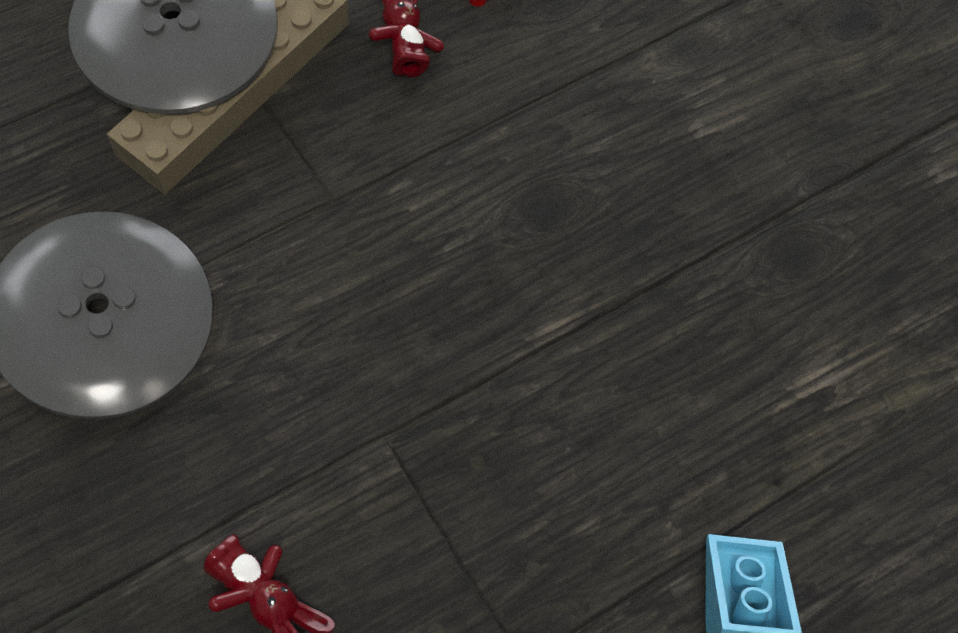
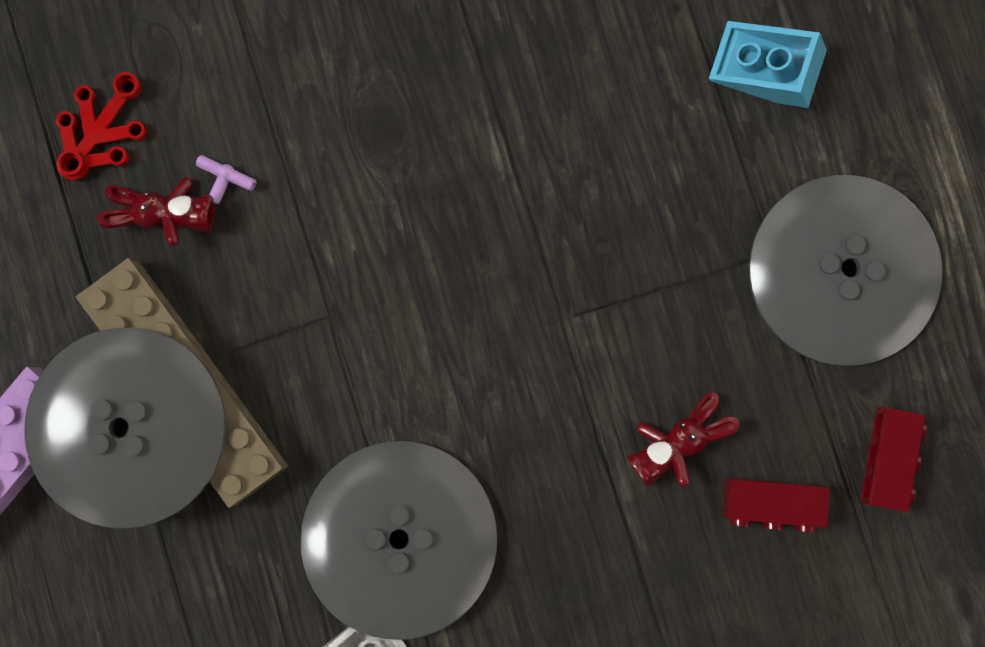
camera: 65 degrees left, 20 degrees up
none -> lavender piece [196,155,256,204]

